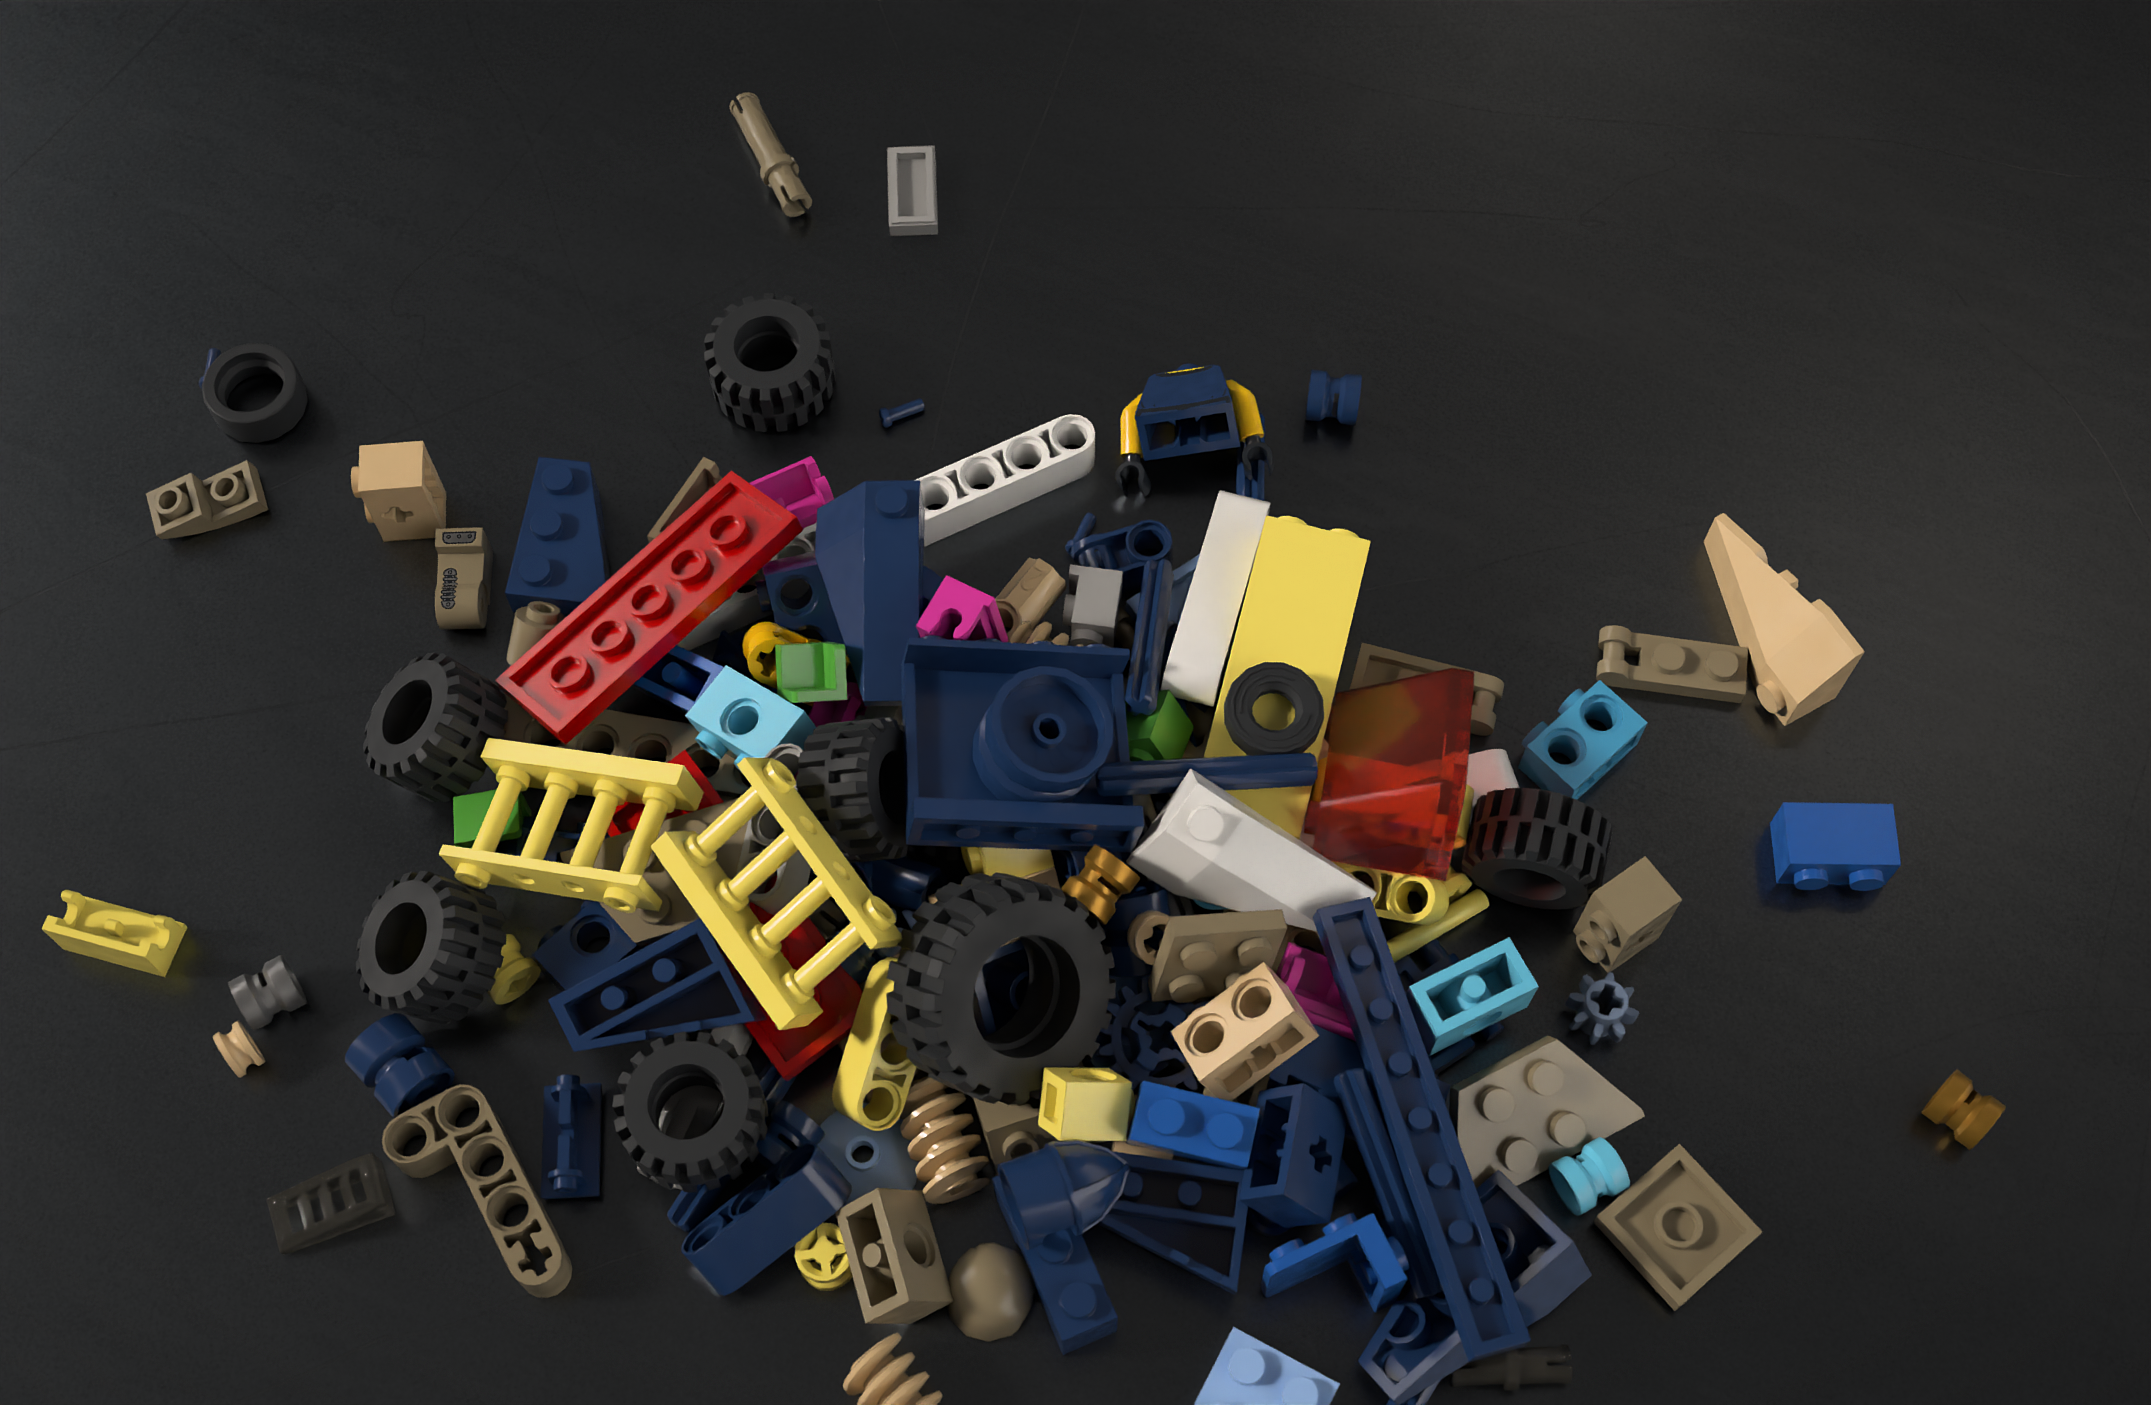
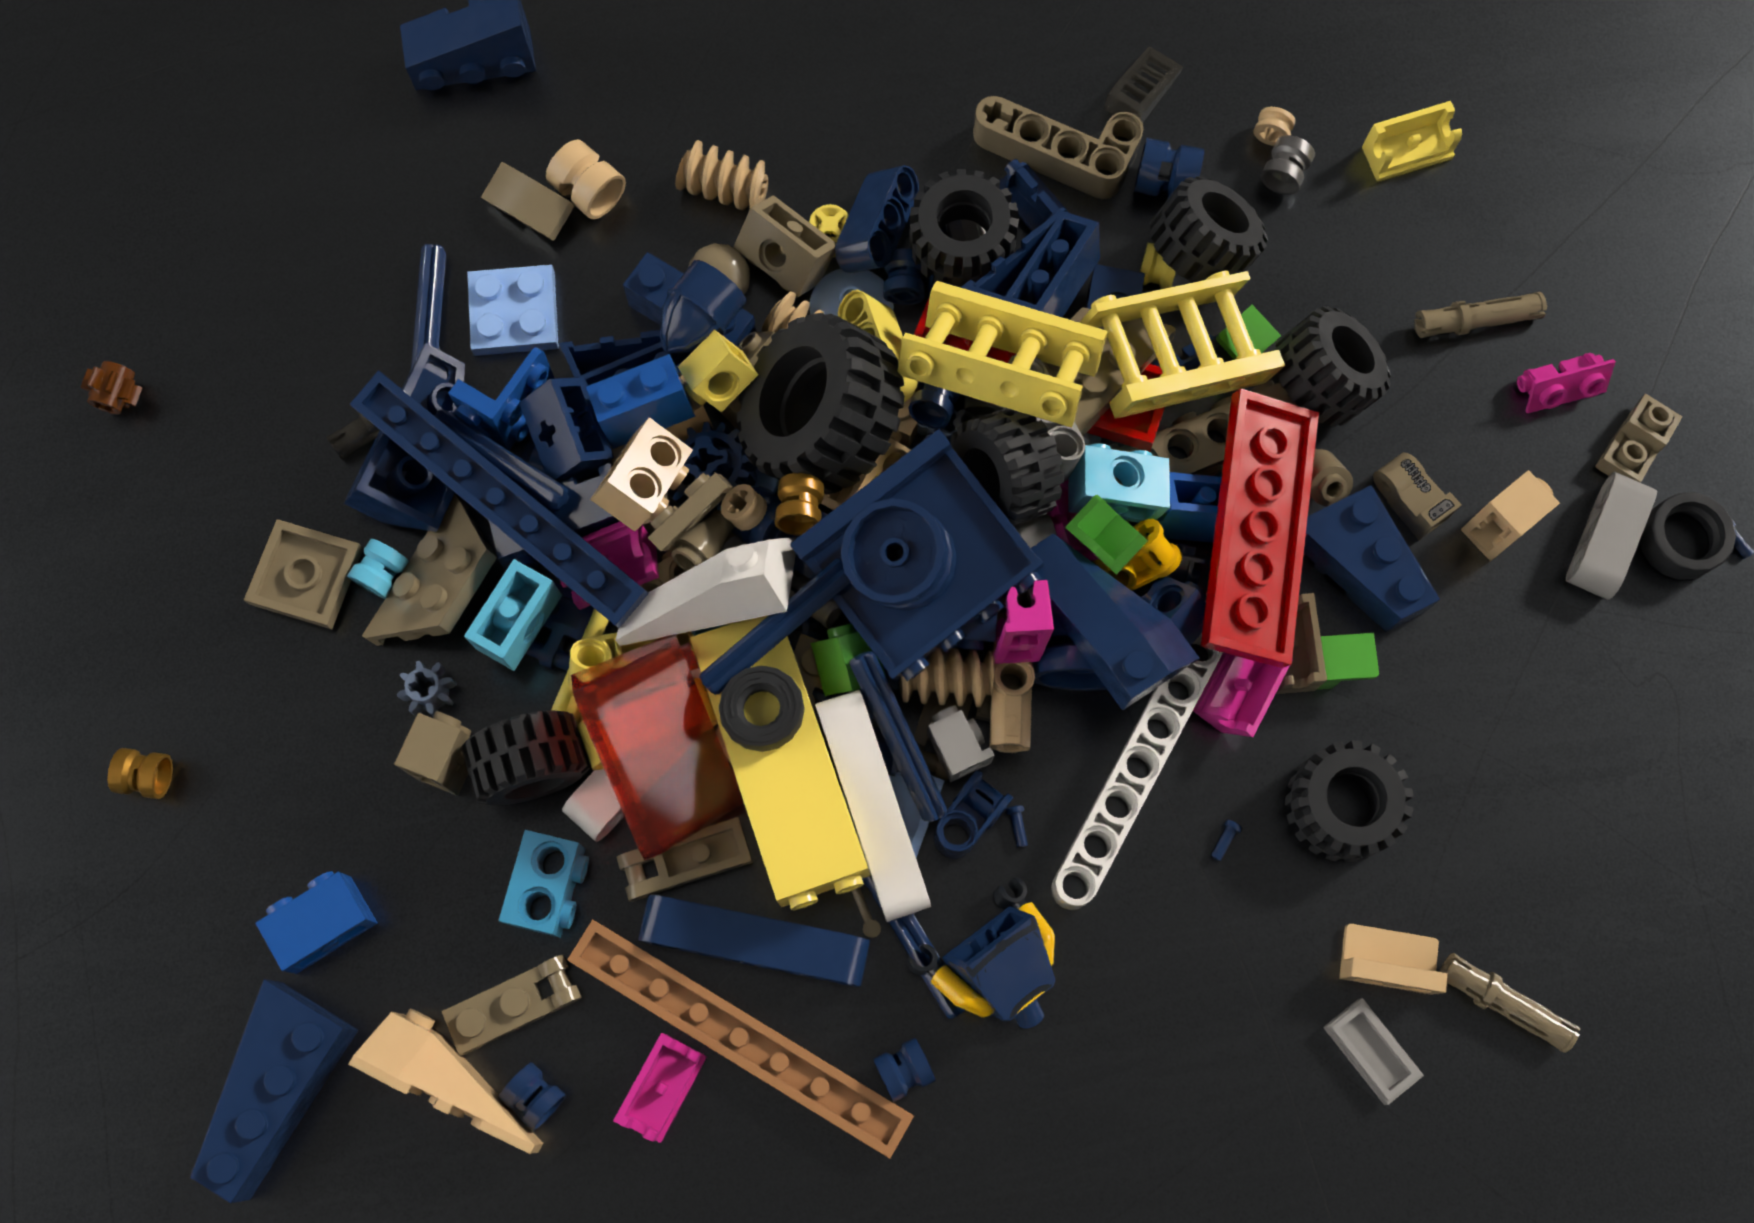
camera: 145 degrees right, 10 degrees up
none -> dark blue wedge [190,979,358,1203]
none -> dark blue wheel [498,1062,566,1131]
none -> medium nougat plate [567,919,914,1159]
none -> dark pink hinge [613,1033,707,1143]
none -> dark blue beam [638,894,870,987]
none -> bright green panel [1317,633,1379,690]
none -> tan panel [1339,924,1448,995]
none -> dark tan pin [1414,292,1547,338]
none -> dark pink hinge [1517,353,1616,414]
none -> light grey beam [1566,471,1657,600]

